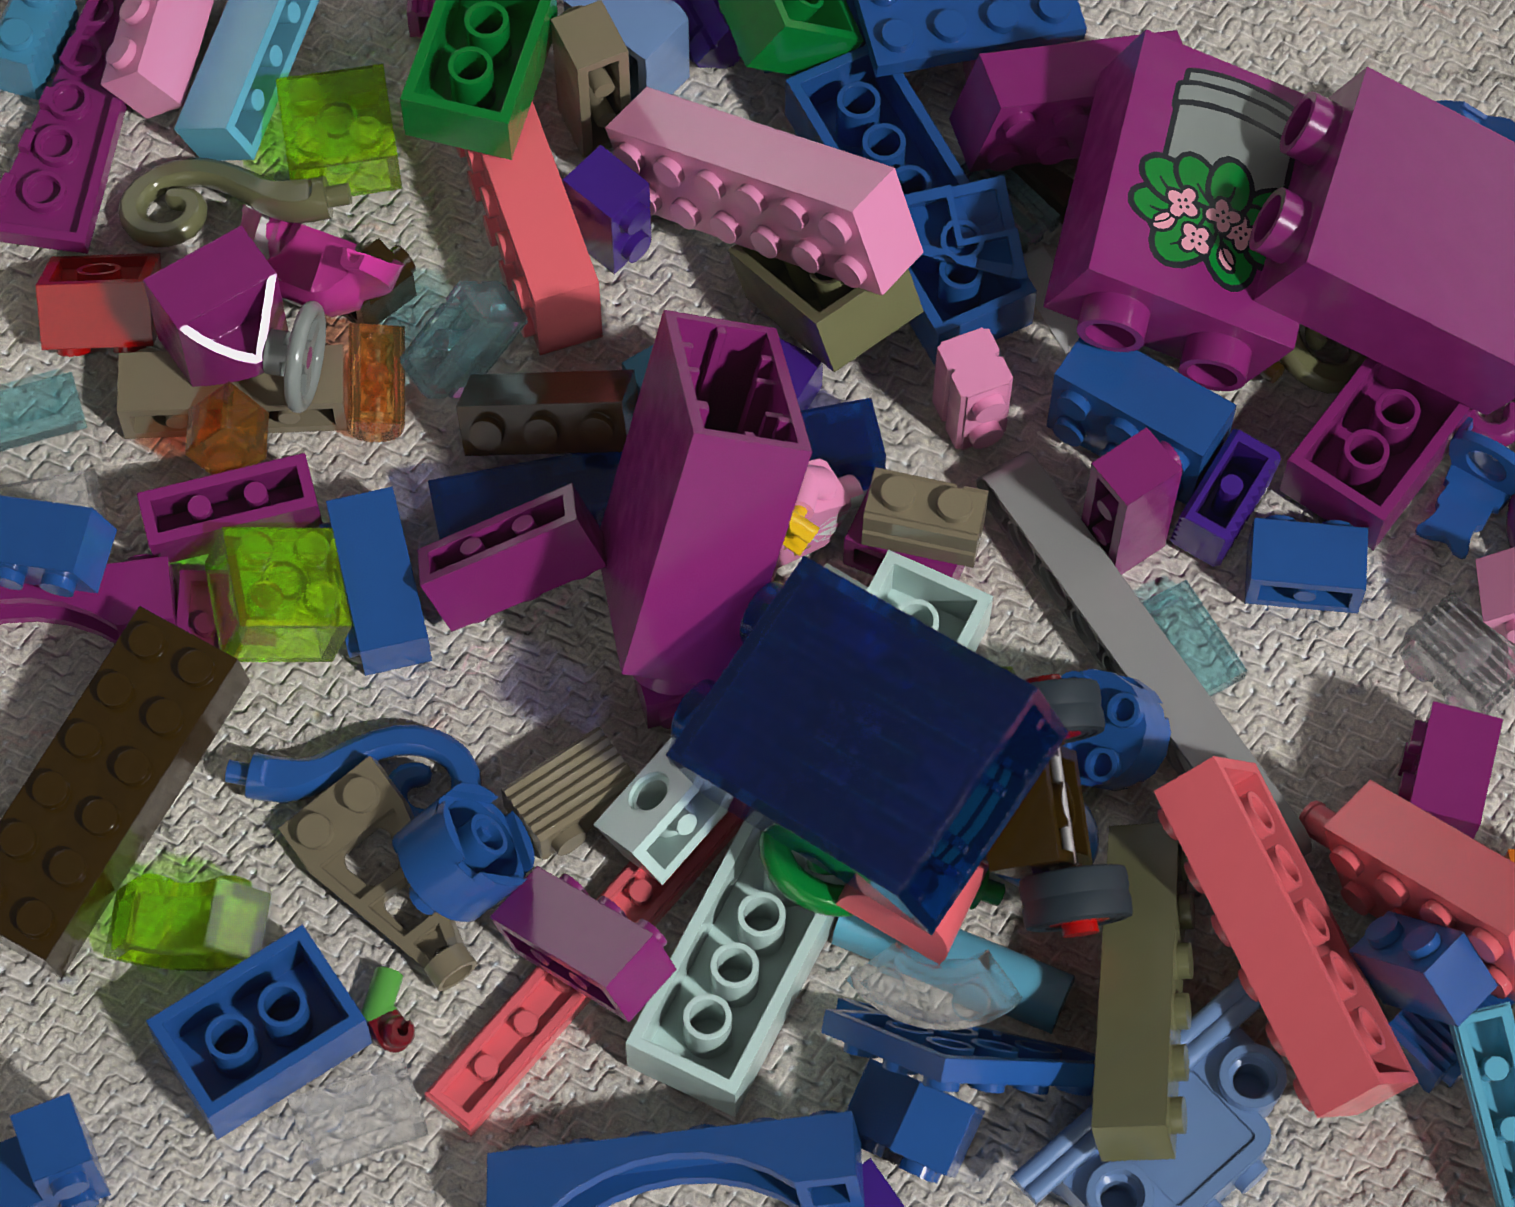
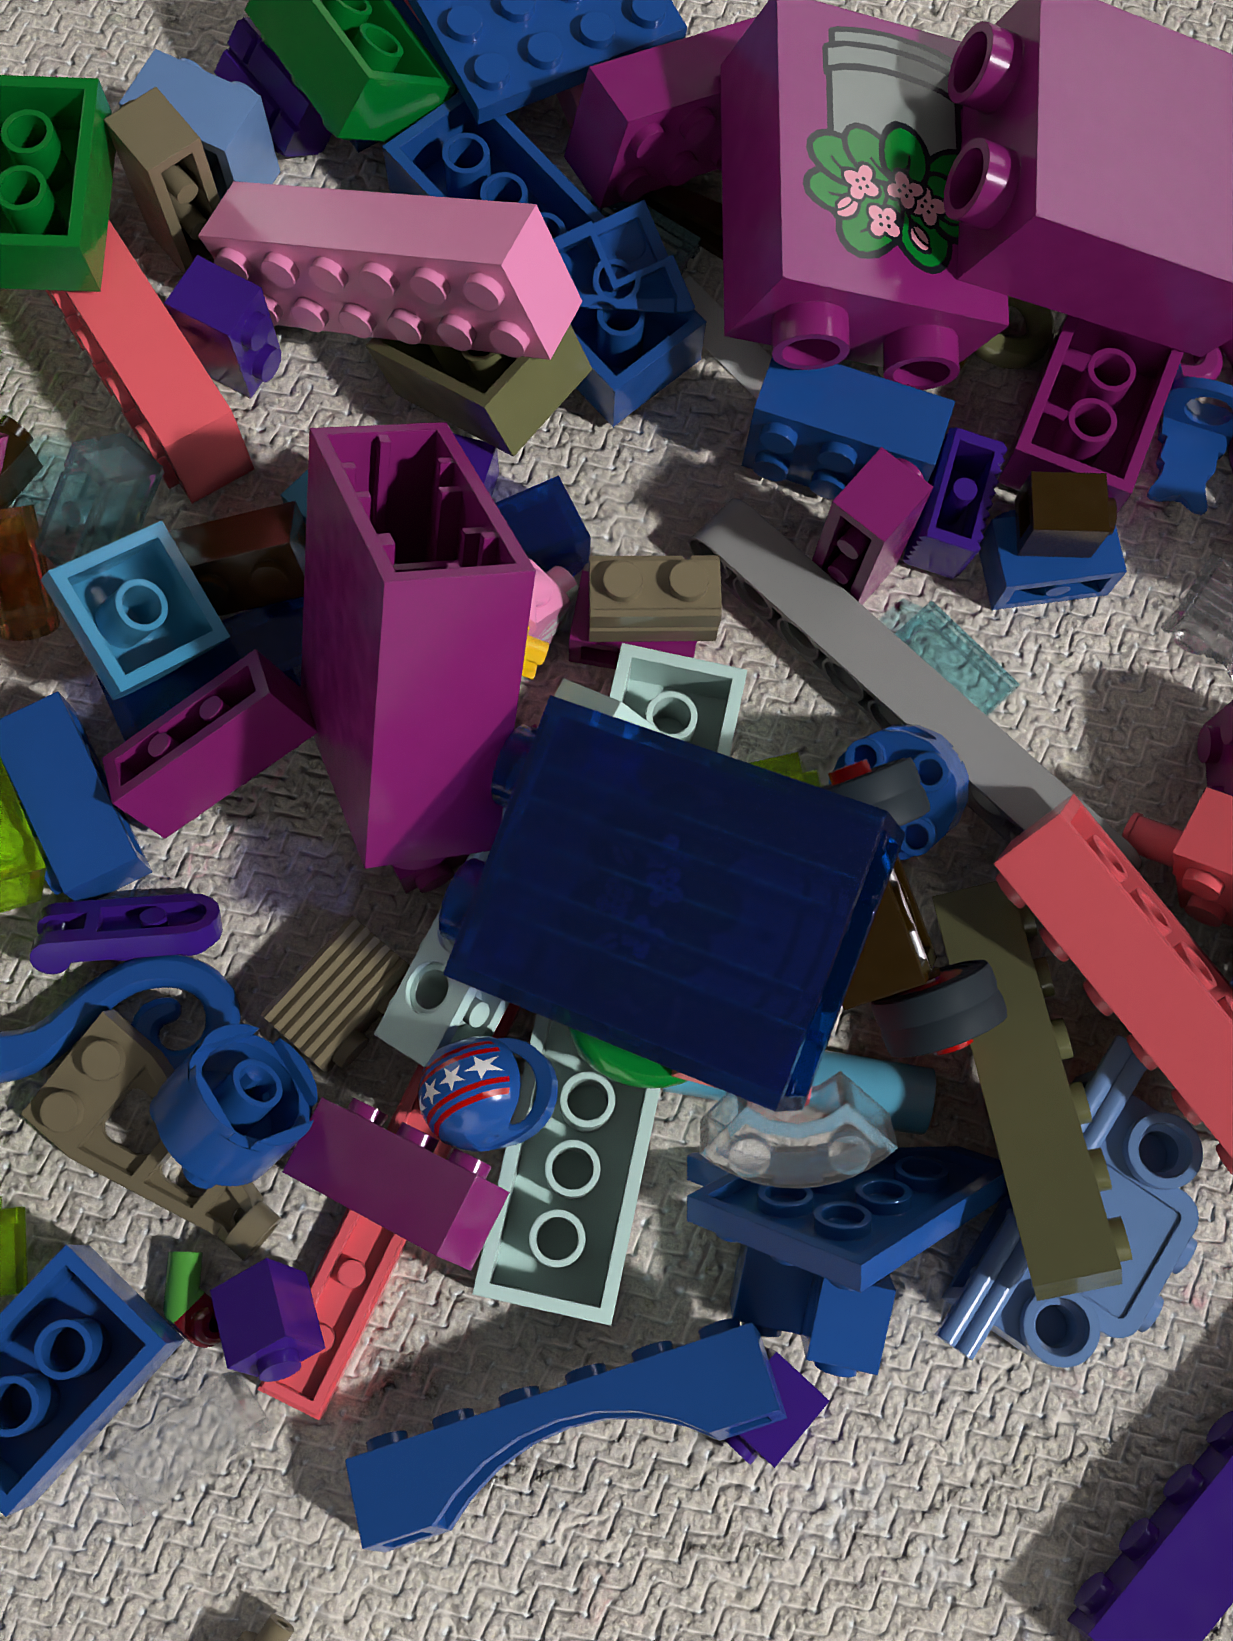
camera: 20 degrees left, 10 degrees up
bright pink brick [932,327,1013,450] -> none
none -> dark purple plate [30,893,223,974]
none -> dark azure brick [41,520,231,700]
none -> dark purple brick [210,1258,326,1382]
none -> blue helmet [418,1036,558,1152]
none -> dark brown brick [1015,471,1117,558]

